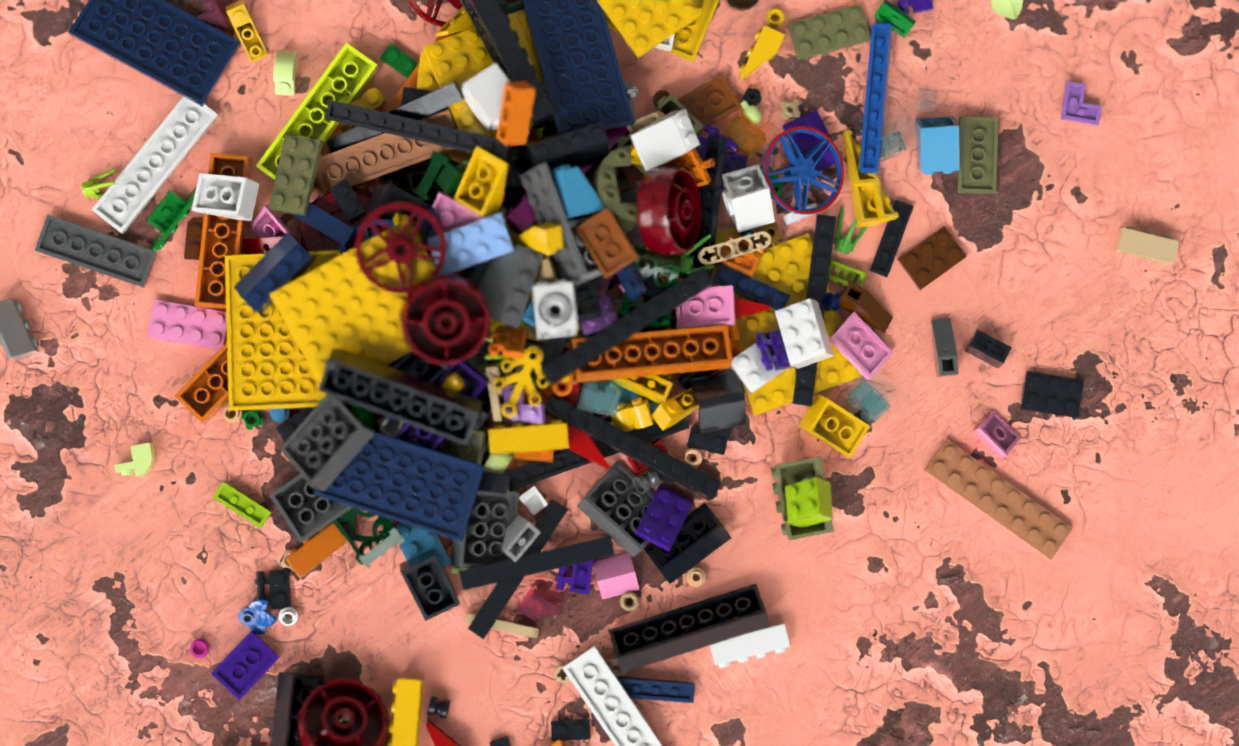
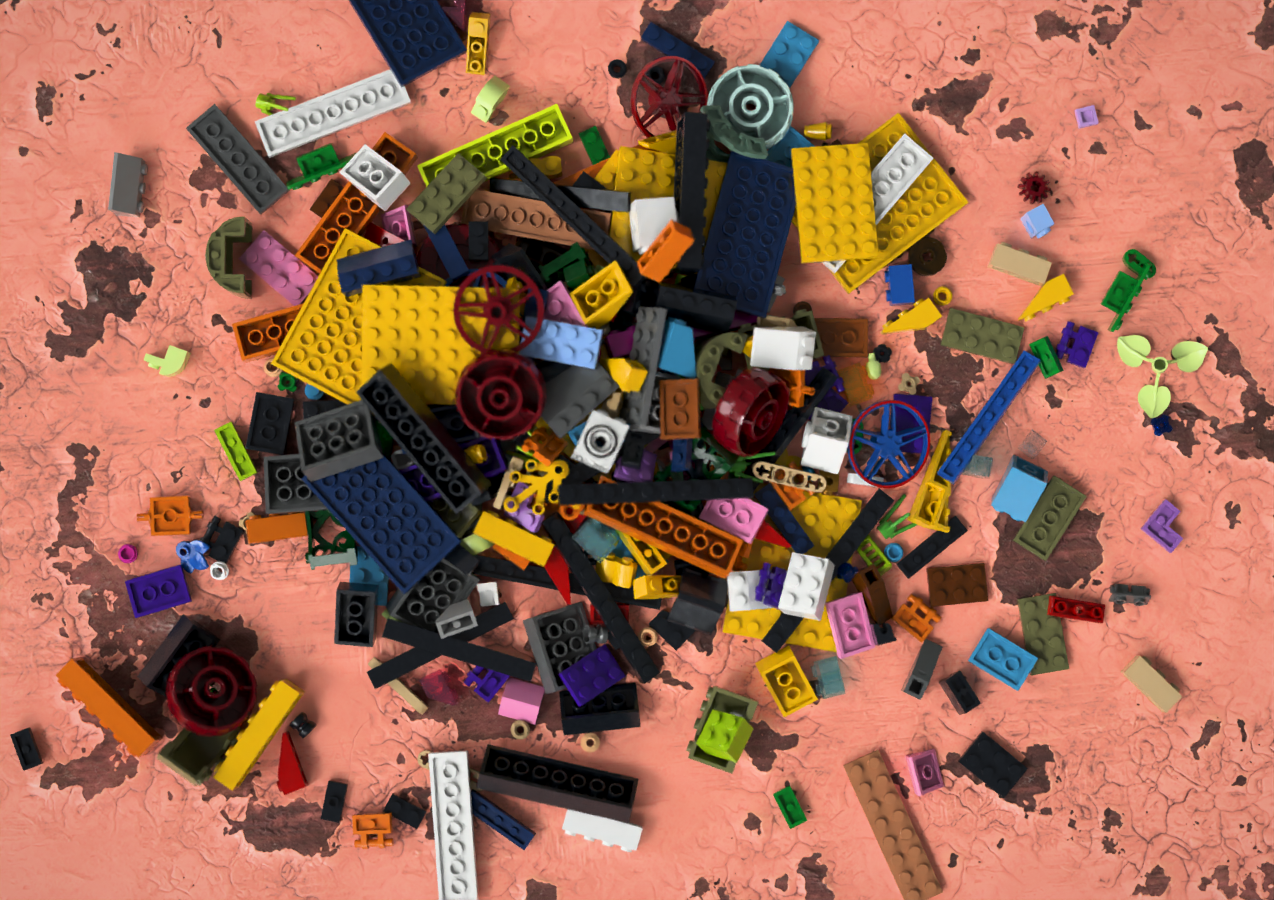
camera: 30 degrees right, 0 degrees up
none -> orange plate [137,496,203,536]
none -> olive cylinder [205,216,252,299]
none -> black plate [246,392,295,455]
none -> green plate [773,785,807,829]
none -> black hinge [870,623,897,646]
none -> blue brick [884,264,915,306]
none -> dark azure plate [884,543,903,562]
none -> orange plate [891,593,942,643]
none -> dark azure plate [968,628,1038,691]
none -> olive plate [1017,593,1069,676]
none -> red tile [1047,596,1105,624]
none -> dark grey hinge [1109,584,1151,606]
none -> clear blue plate [1150,415,1172,436]

